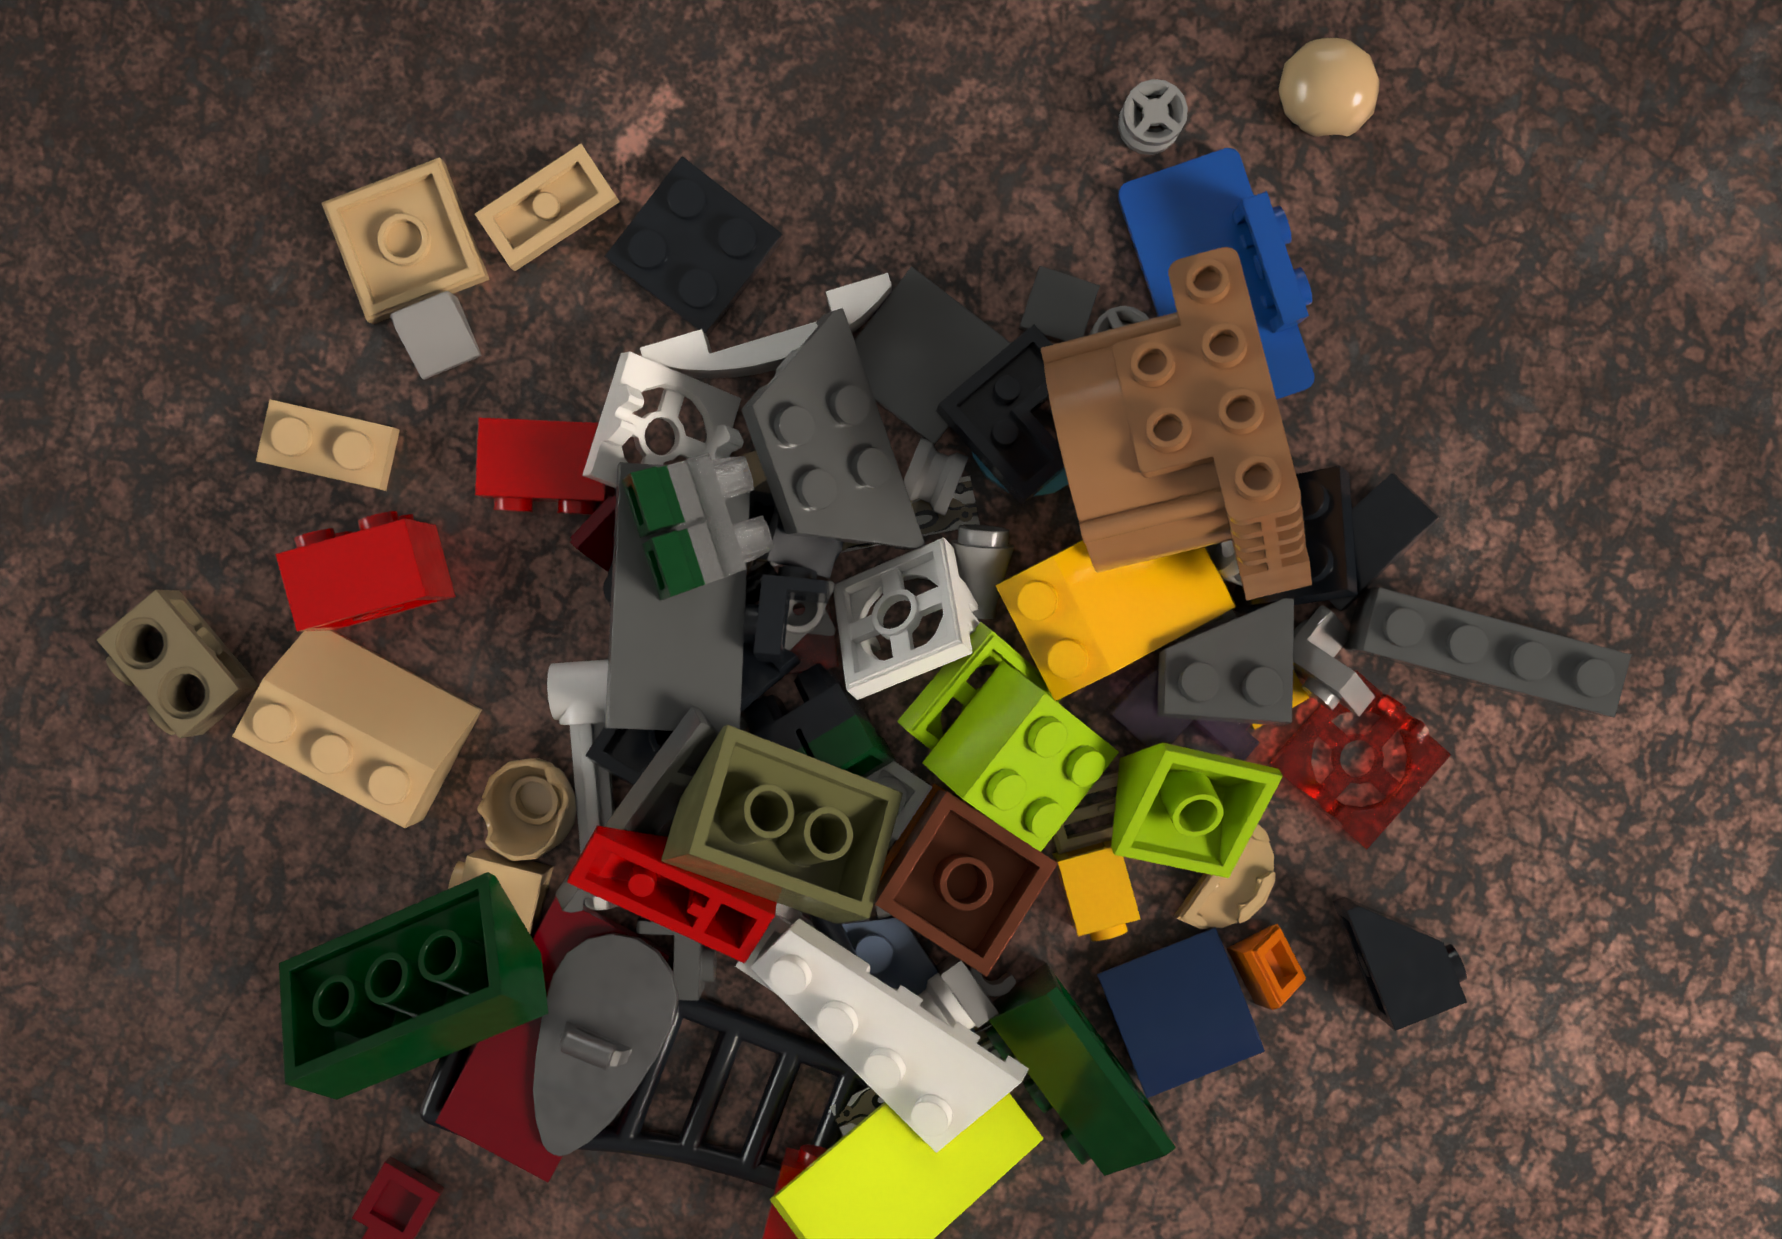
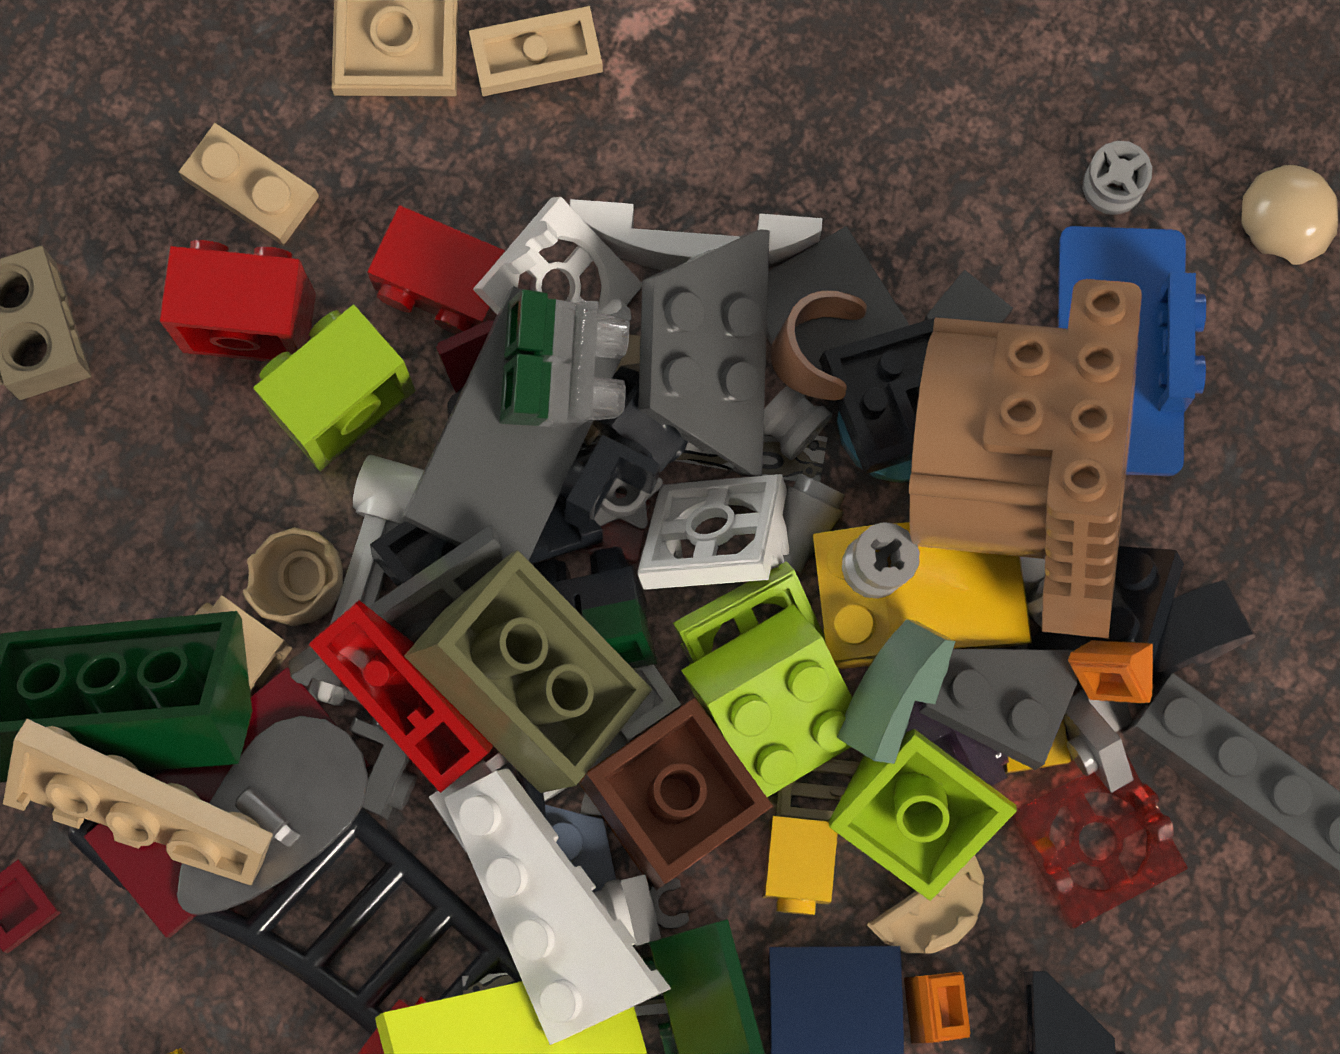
camera: 20 degrees right, 10 degrees down
tan slope [232,630,482,828] -> none
light grey slope [390,291,482,380] -> none
black plate [604,156,784,337] -> none
none -> tan wing [3,719,273,886]
none -> lime brick [253,304,416,471]
none -> nougat helmet [771,291,867,400]
none -> sand green slope [837,619,956,764]
none -> light grey wheel [842,522,920,599]
none -> orange slope [1068,640,1153,703]

